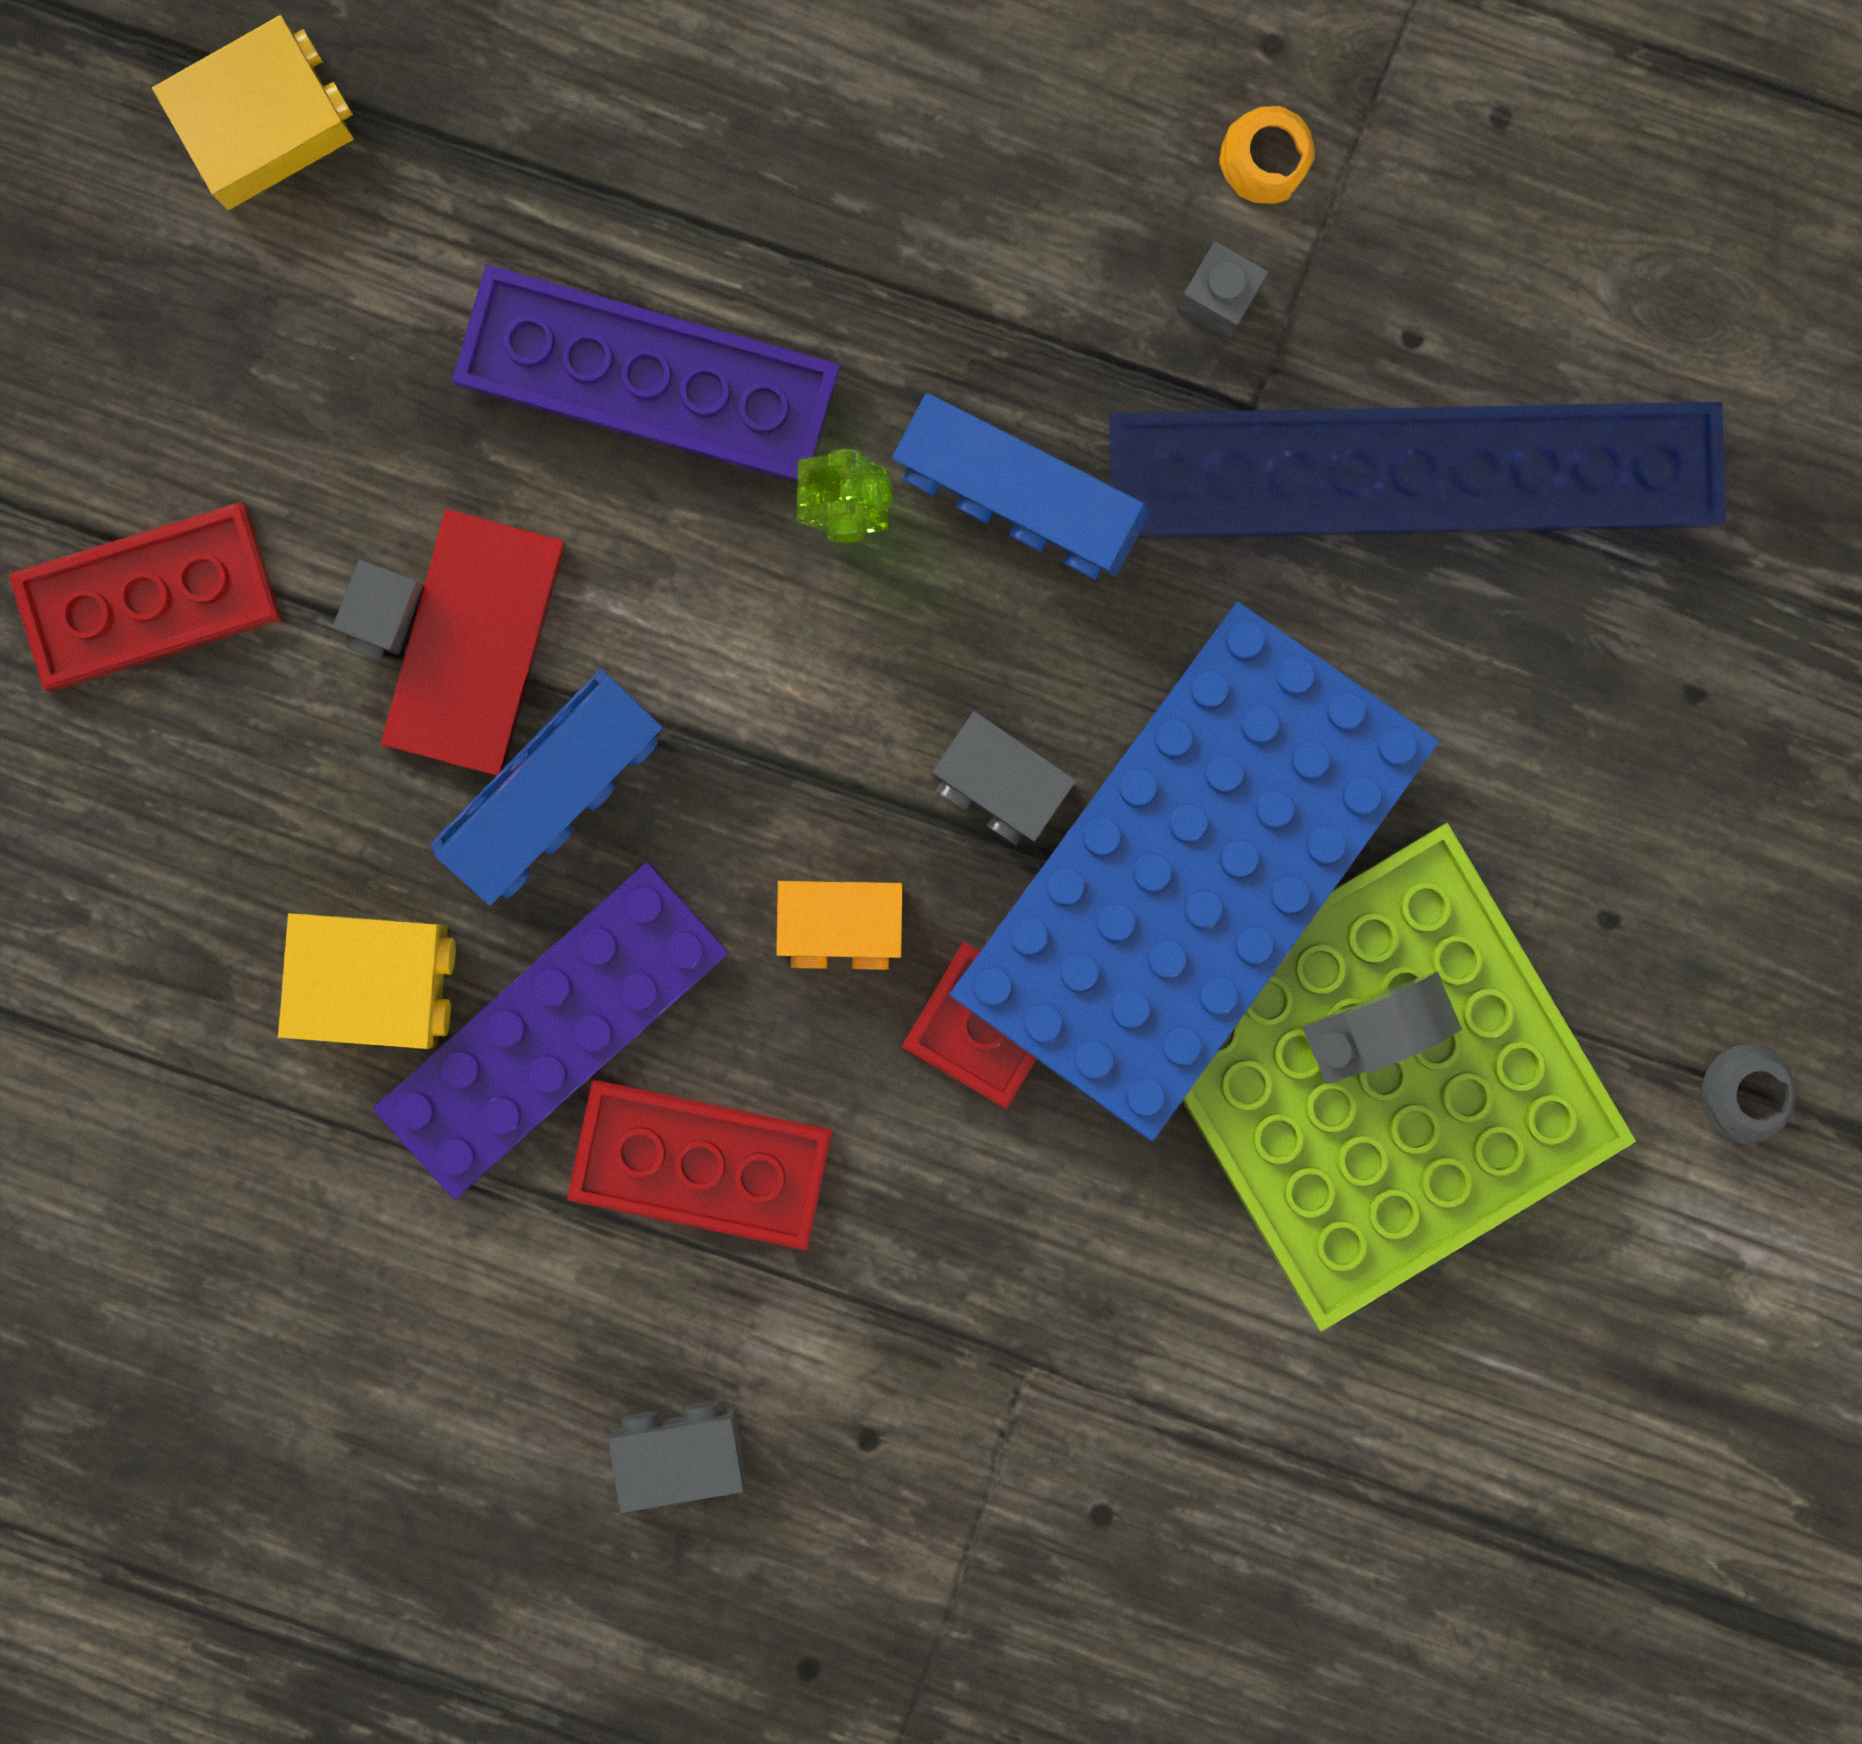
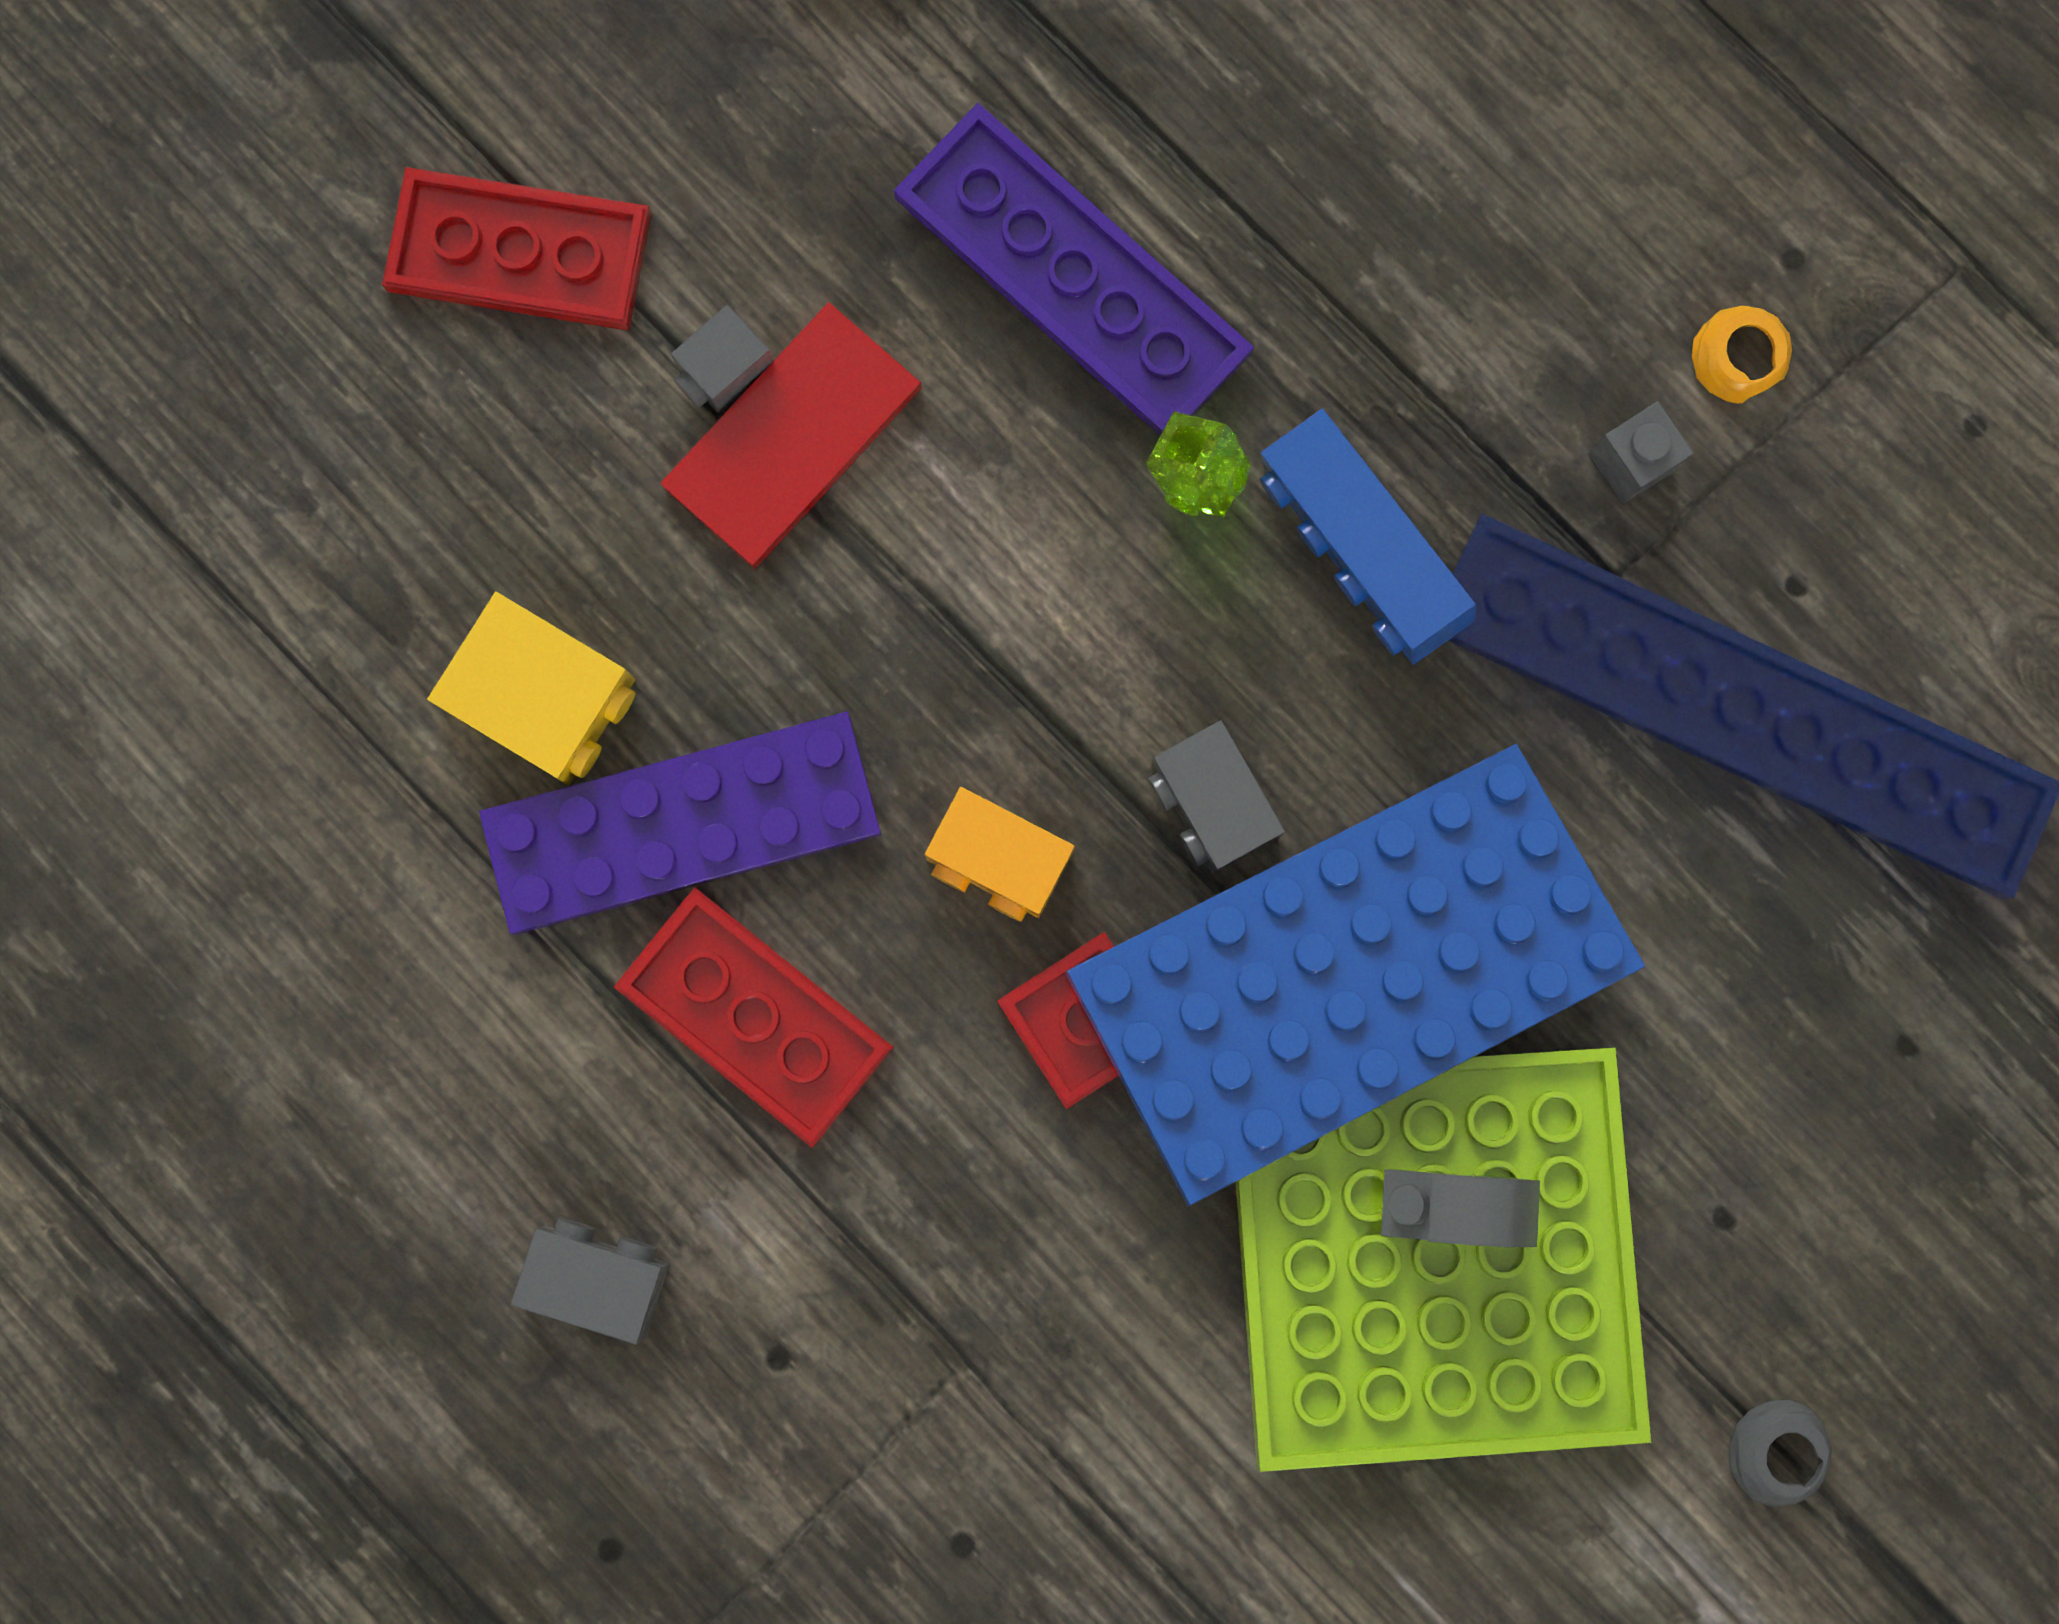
camera: 30 degrees right, 5 degrees down
blue brick [431,668,663,906] -> none

